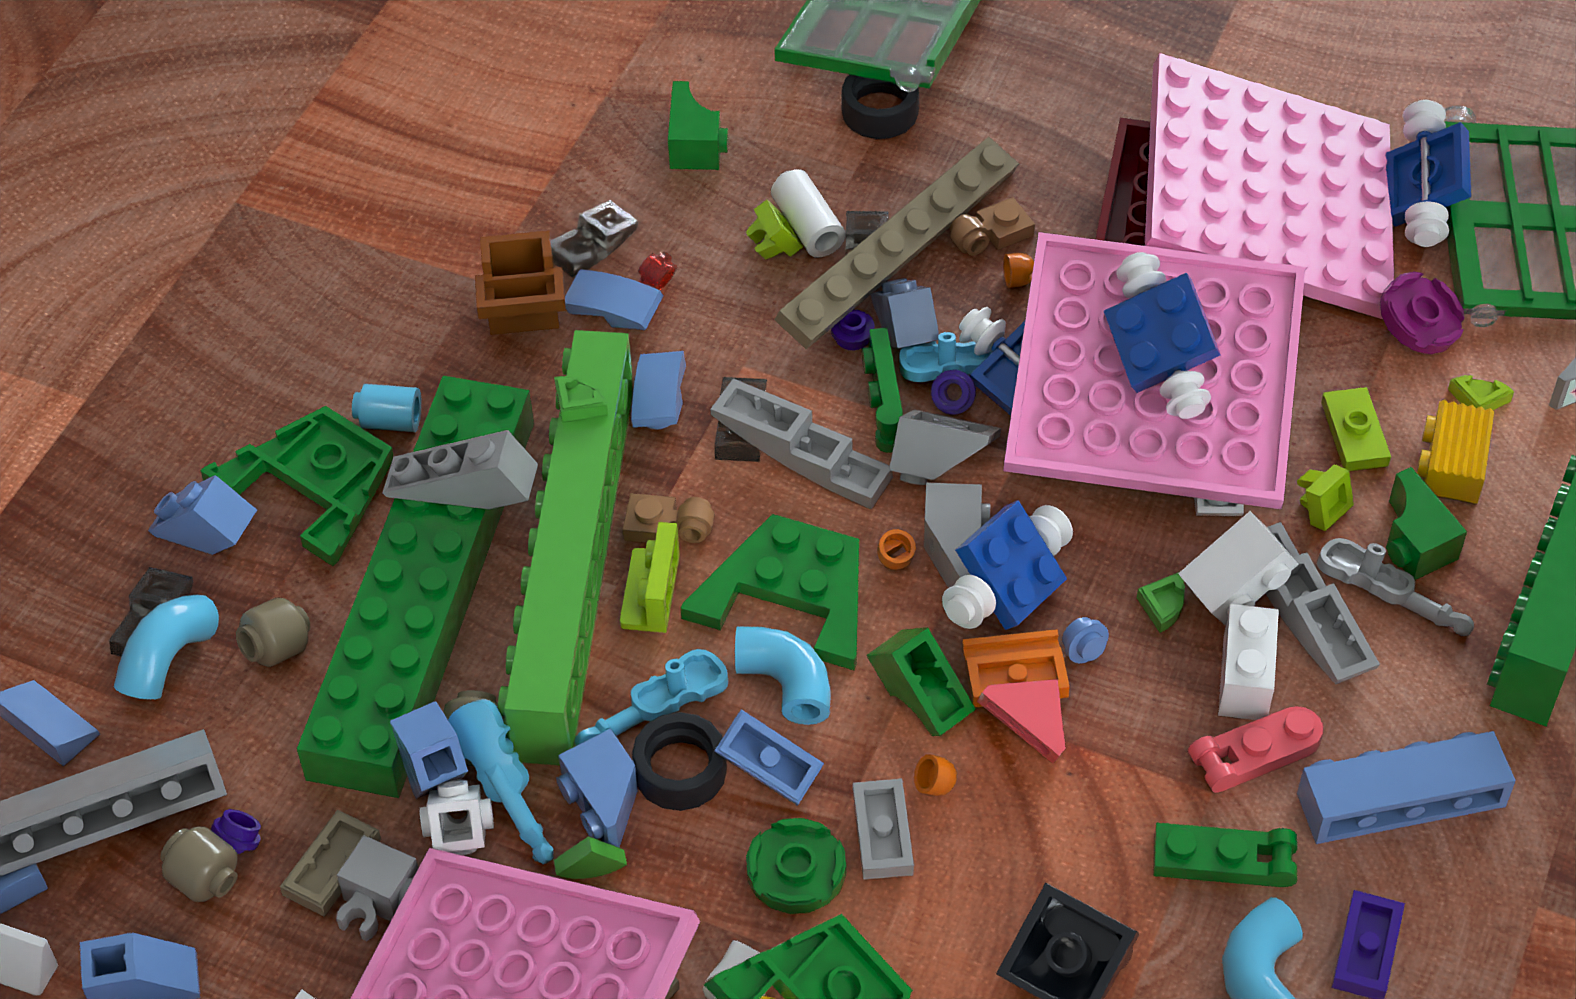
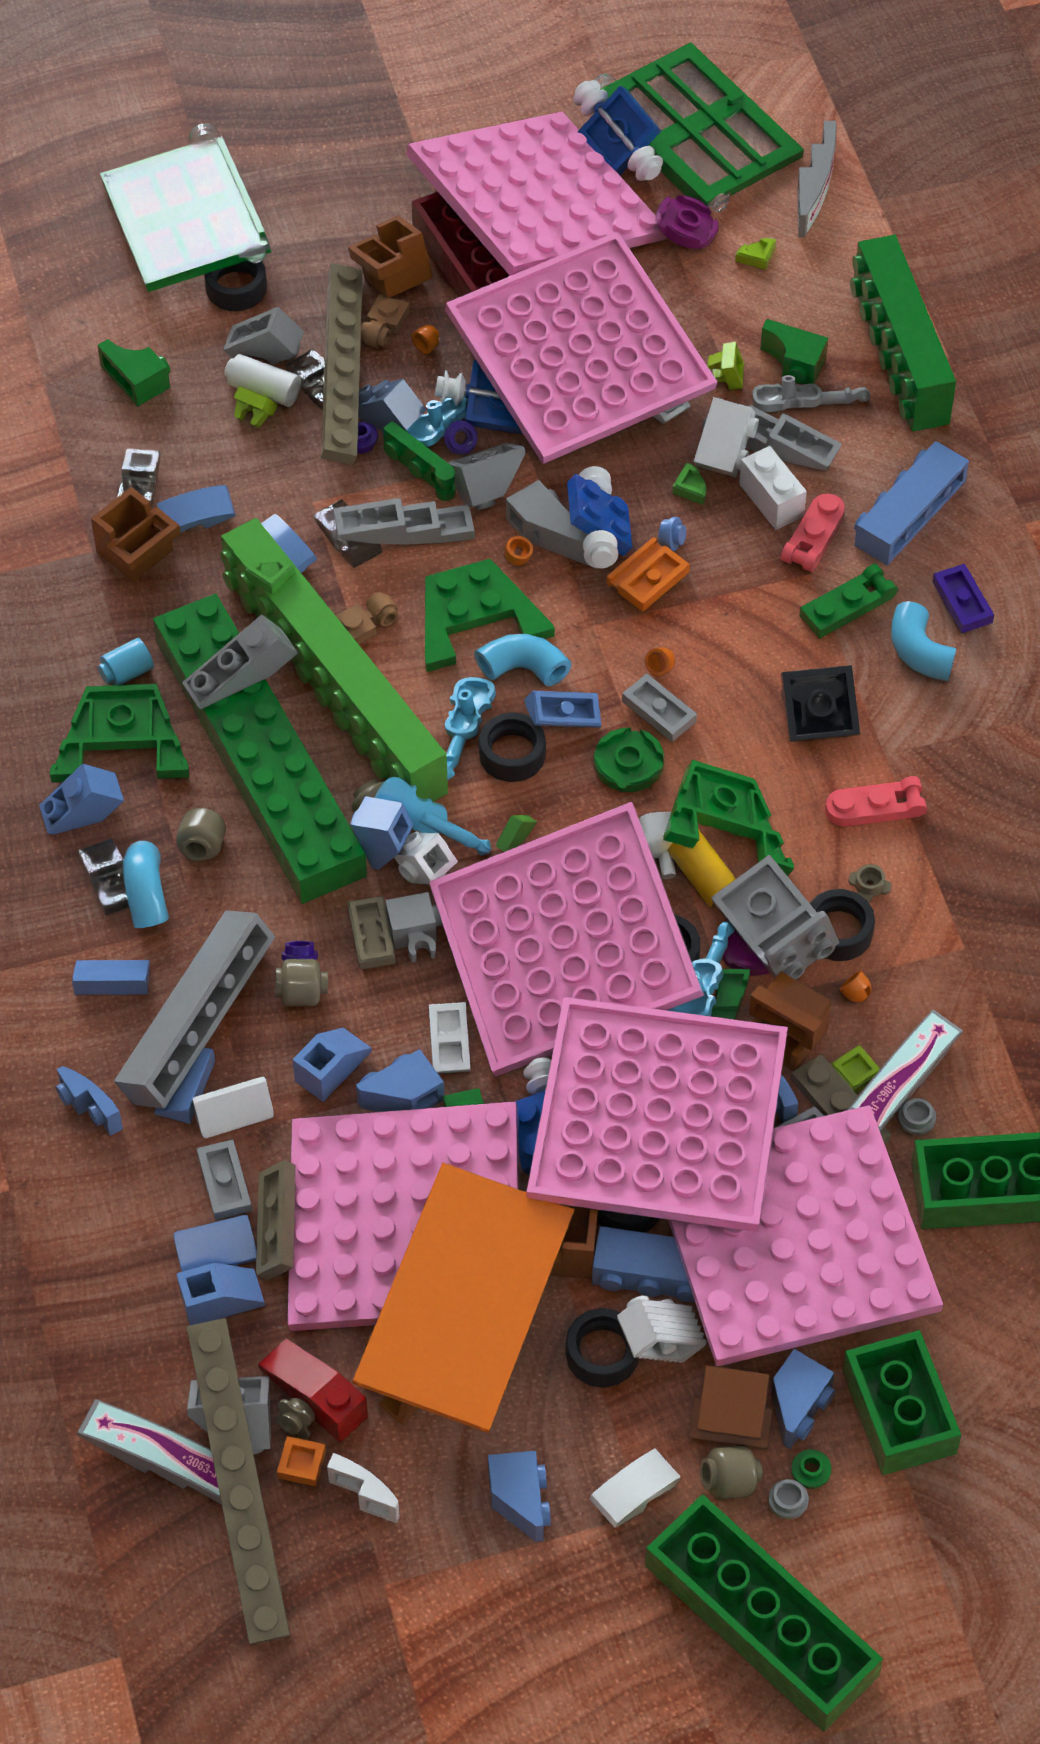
camera: 40 degrees left, 5 degrees up
medium blue slope [556,729,638,848] -> none
lime bracket [620,522,680,633] -> none
clear red plate [638,251,677,291] -> none
green arch [866,627,976,736] -> none
coral slope [977,679,1066,763] -> none
blue plate [1104,252,1221,419] -> none
lime plate [1321,387,1391,471] -> none
yellow brick [1416,399,1494,504] -> none
none -> light grey arch [223,307,304,365]
none -> dark orange plate [348,215,433,298]

